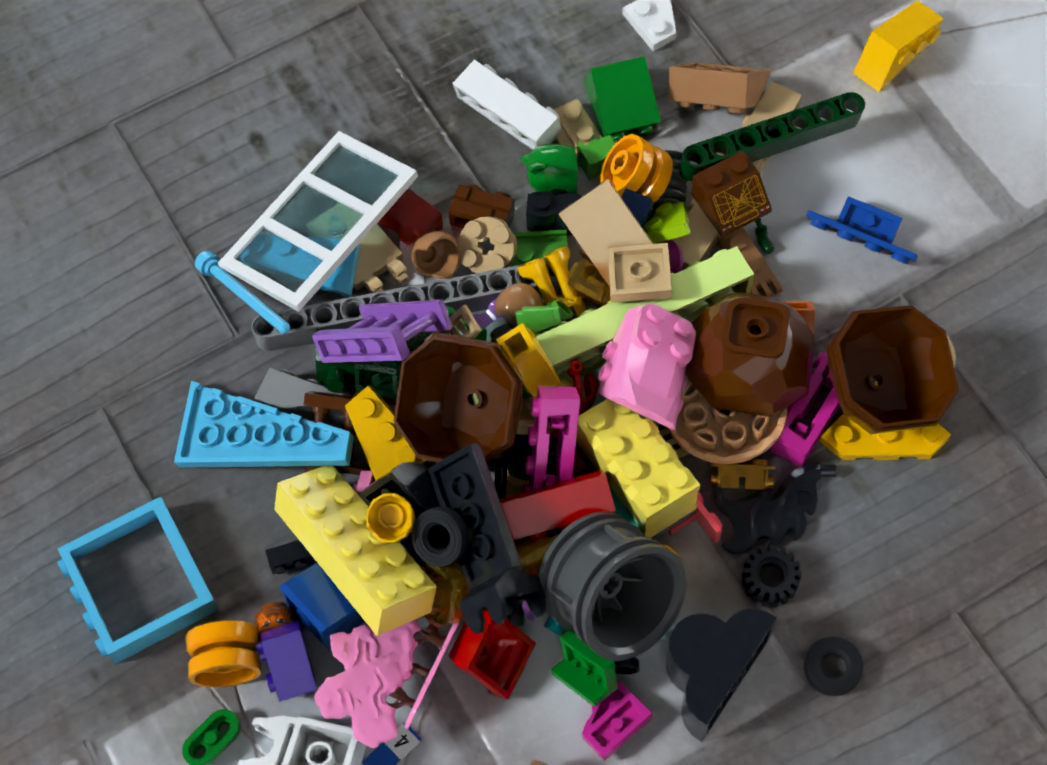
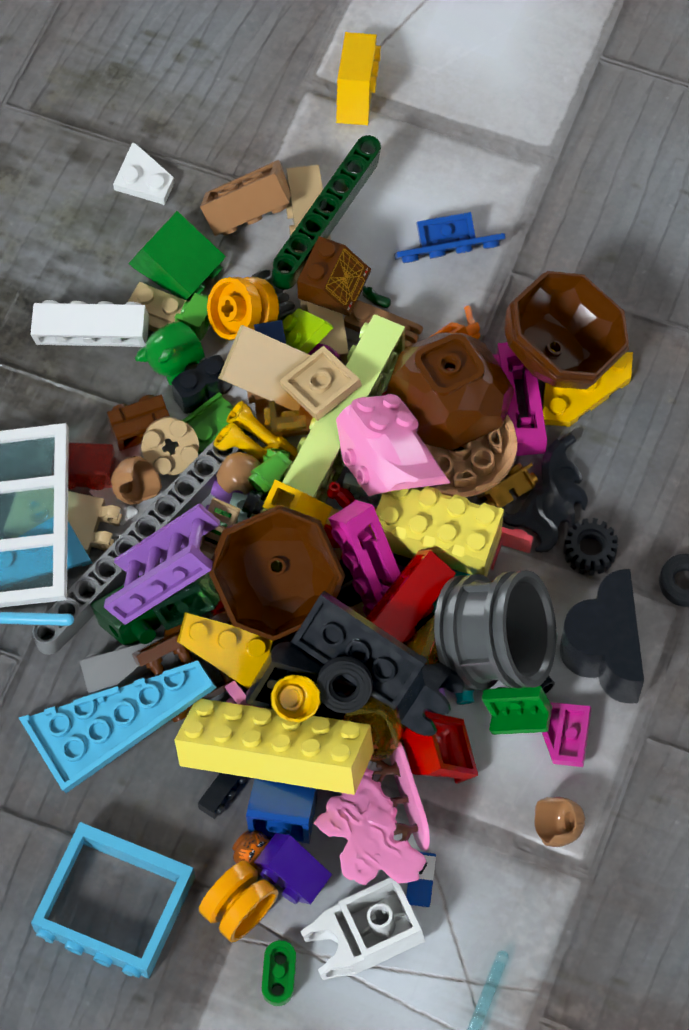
camera: 40 degrees left, 0 degrees up
none -> orange hand [464,305,480,339]

